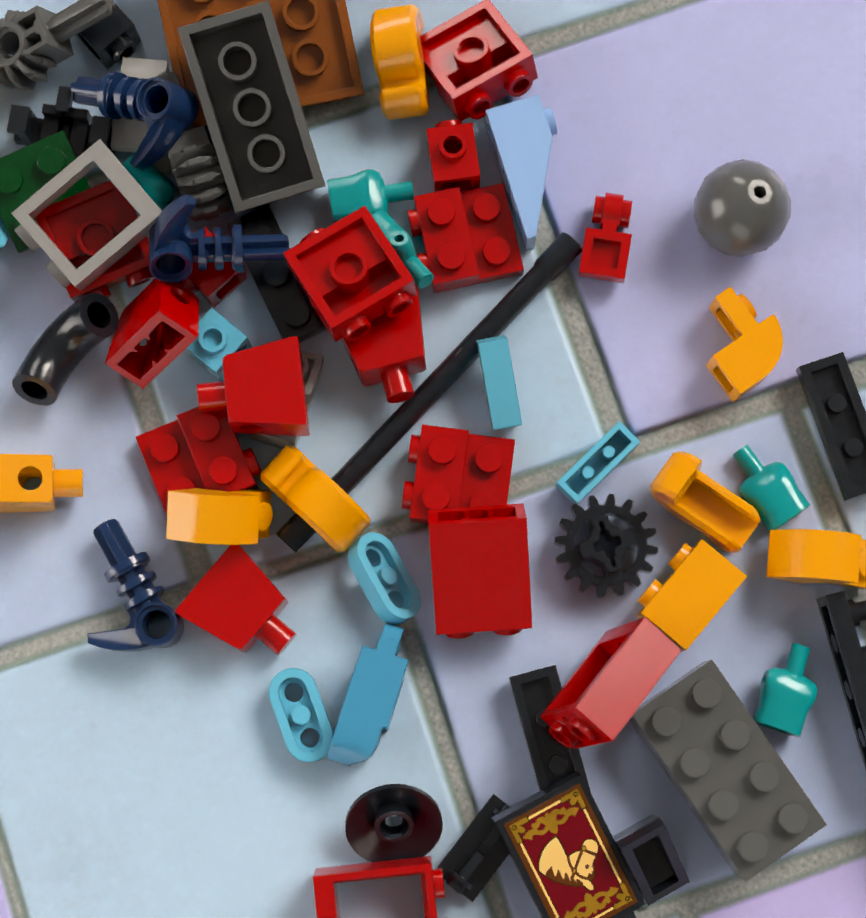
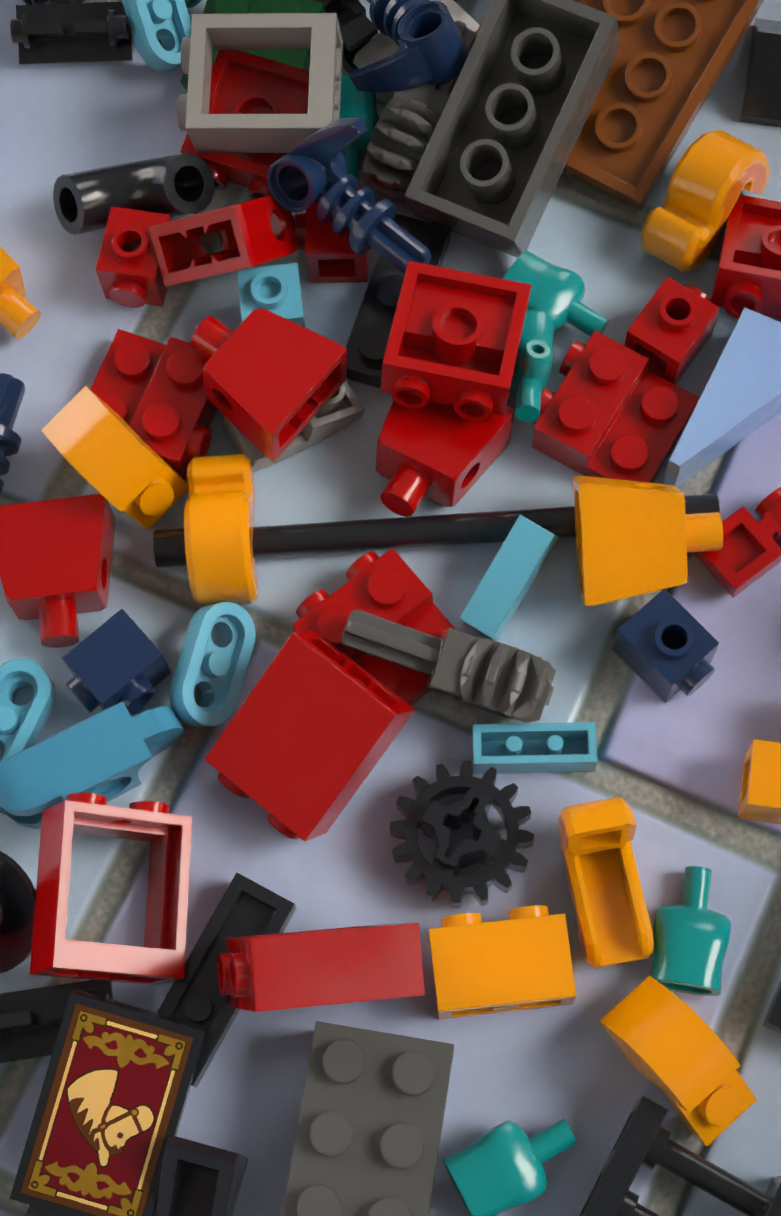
camera: 45 degrees right, 10 degrees down
none -> red window [29,793,192,986]
none -> dark blue brick [62,609,172,715]
none -> red brick [95,206,171,308]
none -> dark grey gear [342,609,556,723]
none -> light orange torso [573,476,723,606]
none -> dark blue brick [612,588,719,703]

